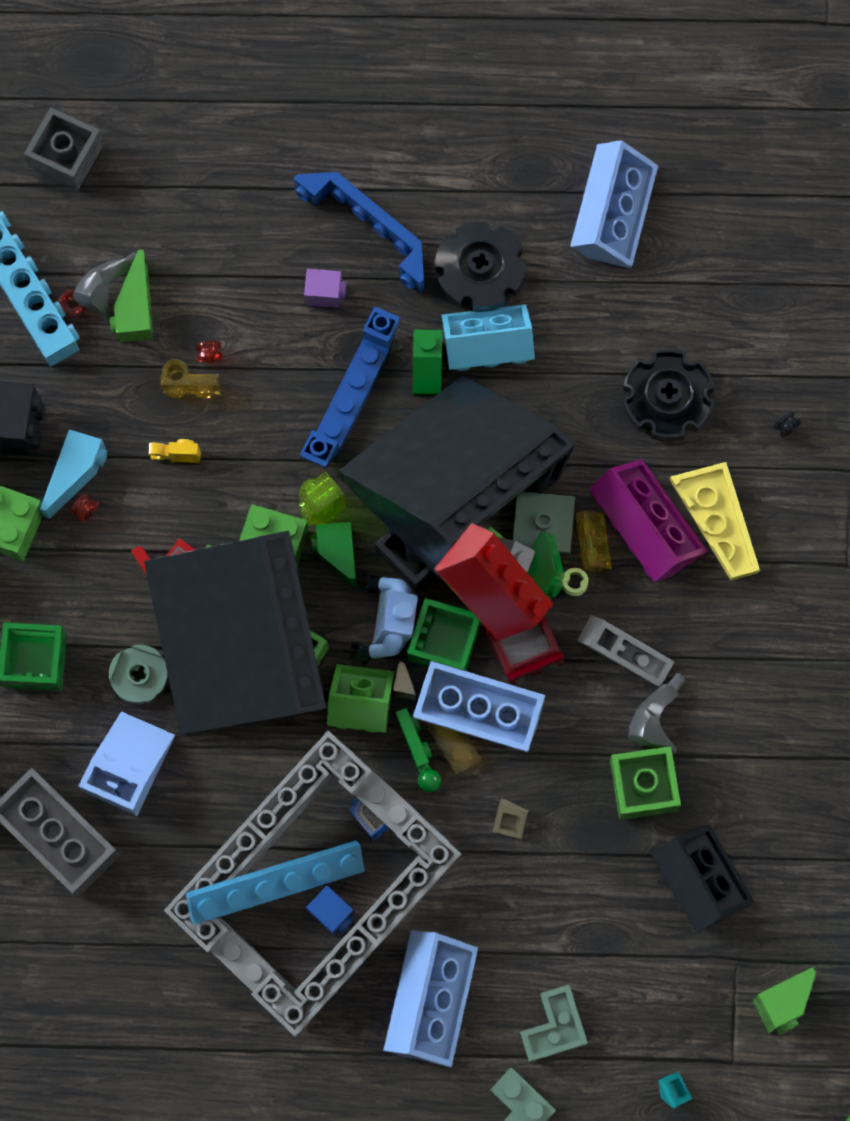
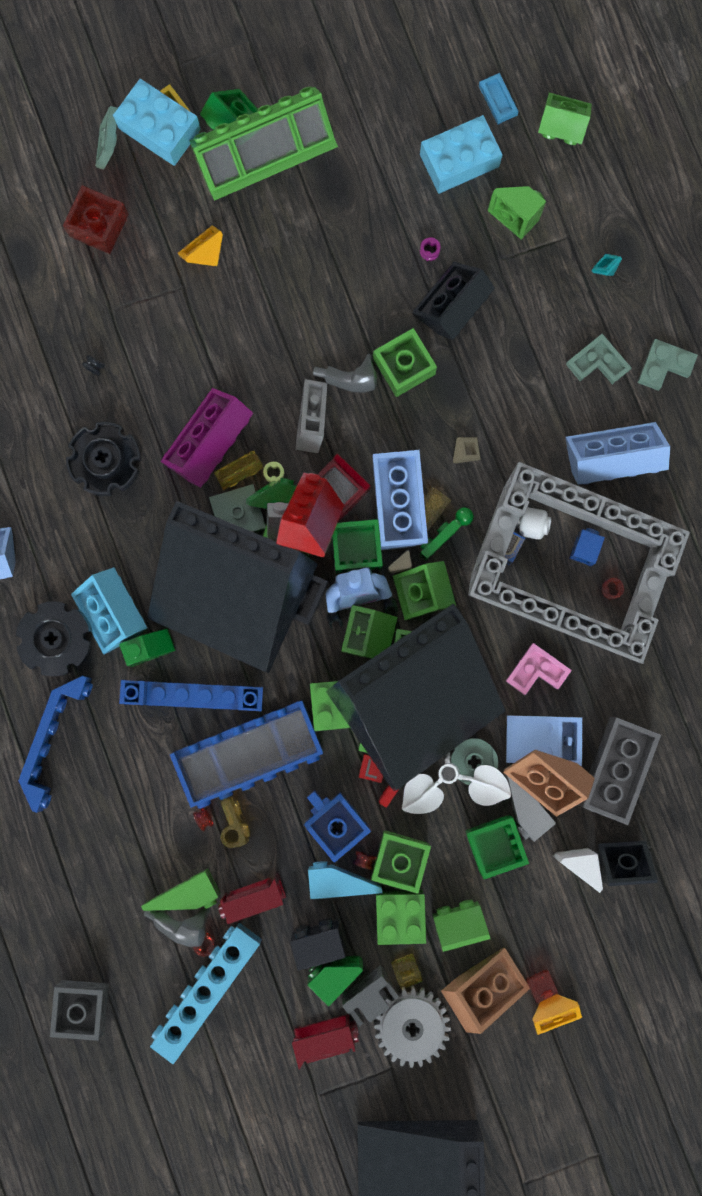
camera: 115 degrees left, 10 degrees up
yellow plate [149,439,201,463] -> none
dark azure plate [185,841,365,925] -> none
clear neon green brick [298,471,347,526] -> none
medium lavender brick [304,269,347,308] -> none
green slope [311,522,357,586] -> none
light yellow wing [670,462,760,580] -> none
none -> clear window [170,700,324,809]
none -> dark red window [218,872,286,924]
none -> blue hinge [304,791,371,863]
none -> bright green slope [342,605,397,659]
none -> bright green brick [371,830,431,894]
none -> white plant [402,752,511,814]
none -> magenta bush [420,237,441,261]
none -> nougat slope [503,750,595,817]
none -> light grey slope [503,767,556,842]
none -> bright pink plate [506,643,572,695]
none -> white head [516,507,551,539]
none -> clear red bush [601,578,624,599]

